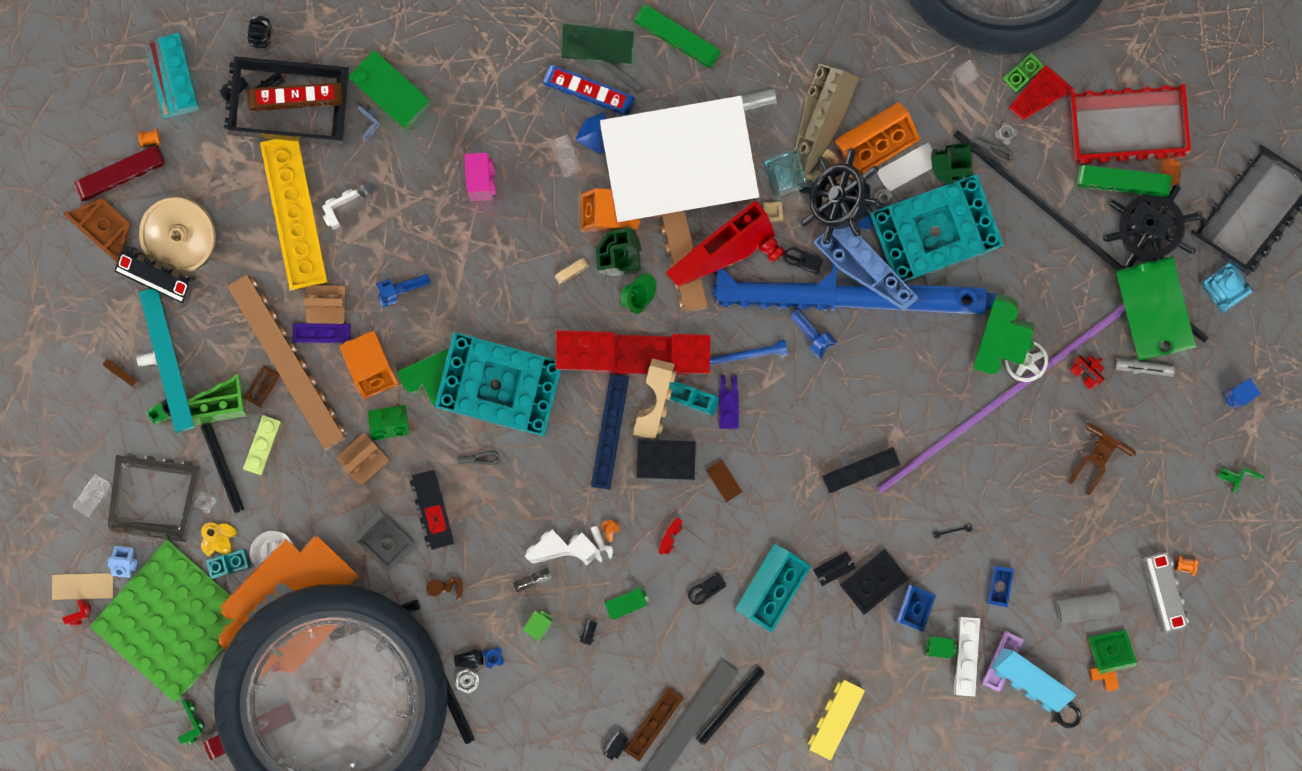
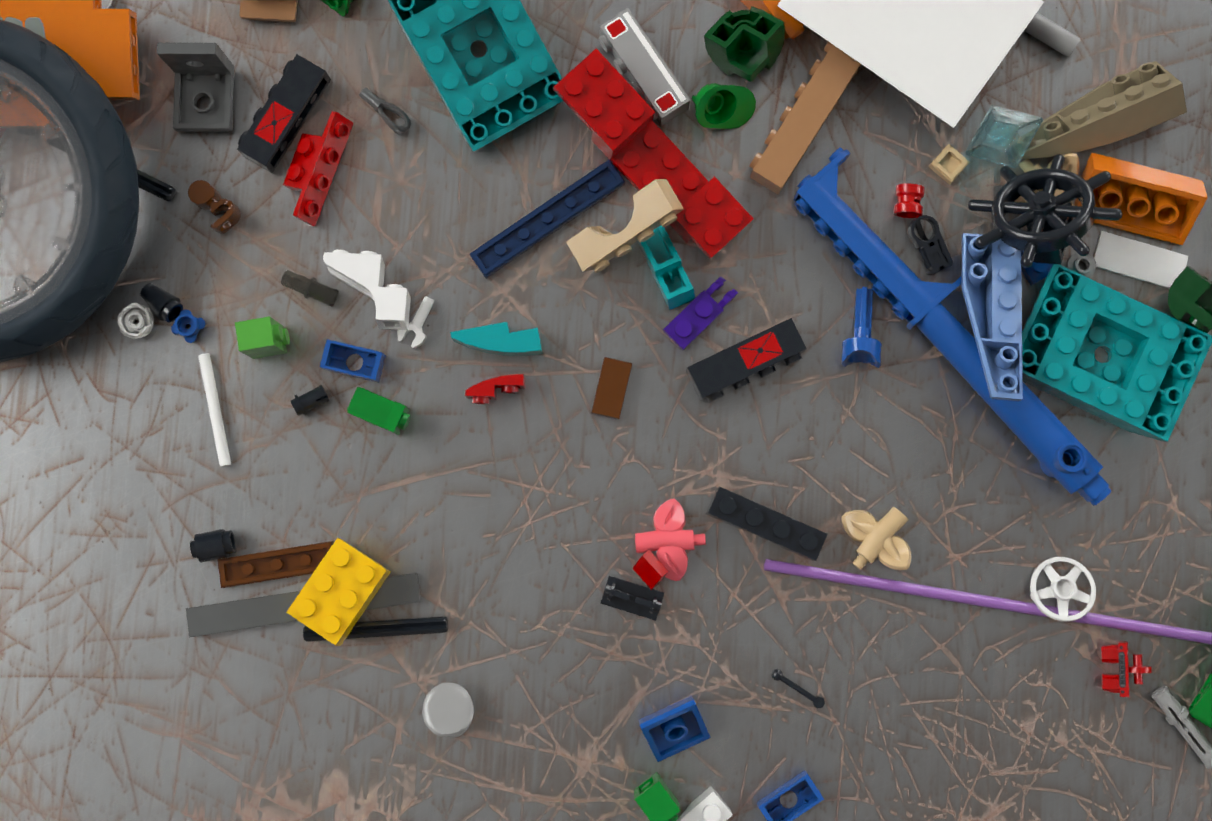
camera: 45 degrees right, 0 degrees up
black axle [445,675,475,744] -> none
tan beam [555,257,590,284] -> none
orange plate [601,520,620,542] -> none
black brick [637,439,696,481] -> none
red wedge [666,200,775,287] -> none
black piece [688,572,726,605] -> none
blue piece [710,340,788,365] -> none
teal slope [735,544,811,633] -> none
light yellow brick [808,680,865,760] -> none
black plate [840,549,909,615] -> none
green brick [973,293,1035,374] -> none
reddish brown piece [1068,423,1136,496] -> none
none -> white bar [198,353,232,467]
none -> red bracket [283,111,353,226]
none -> yellow brick [286,537,391,646]
none -> blue piece [320,339,386,383]
none -> light grey piece [422,683,474,738]
none -> teal slope [450,322,543,356]
none -> light grey brick [598,8,690,126]
none -> red tile [632,550,669,590]
none -> coral plant [635,499,706,581]
none -> black brick [686,318,807,403]
none -> tan plant [841,507,911,570]

